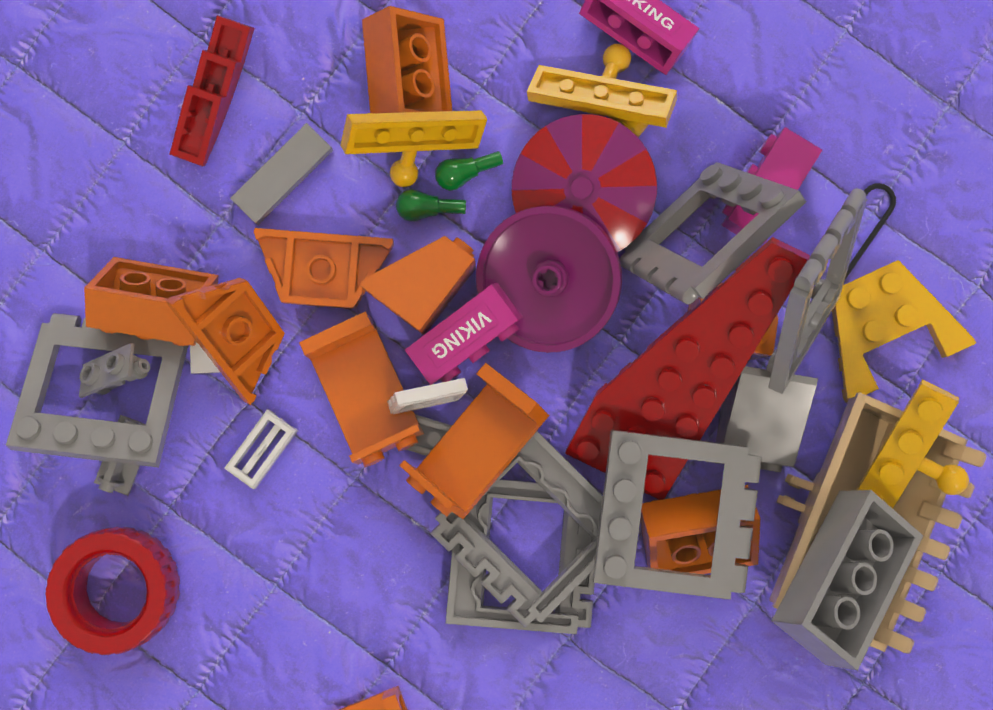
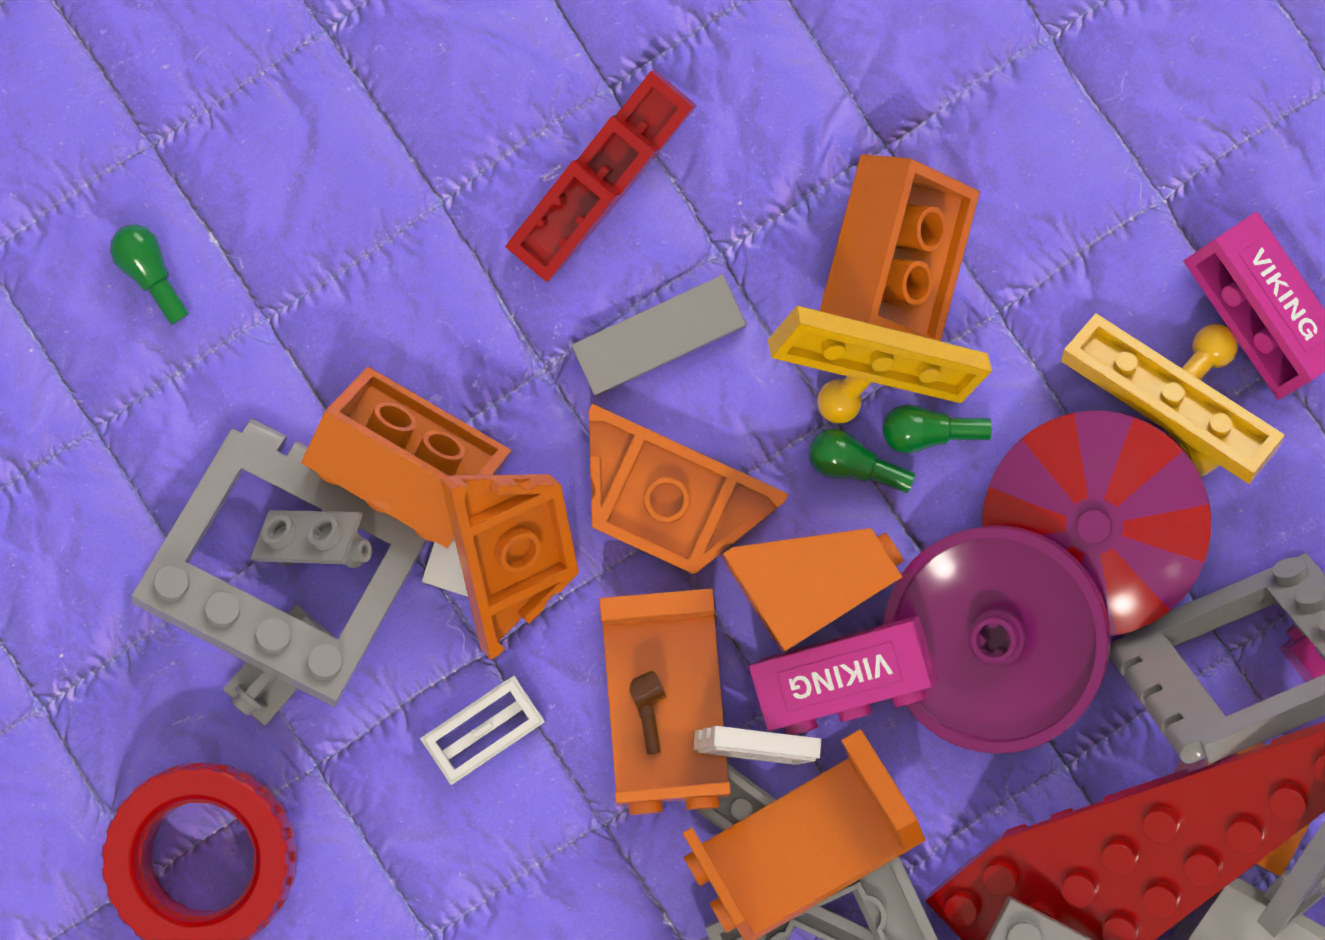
camera: 20 degrees right, 0 degrees up
none -> reddish brown hand [629,671,667,754]

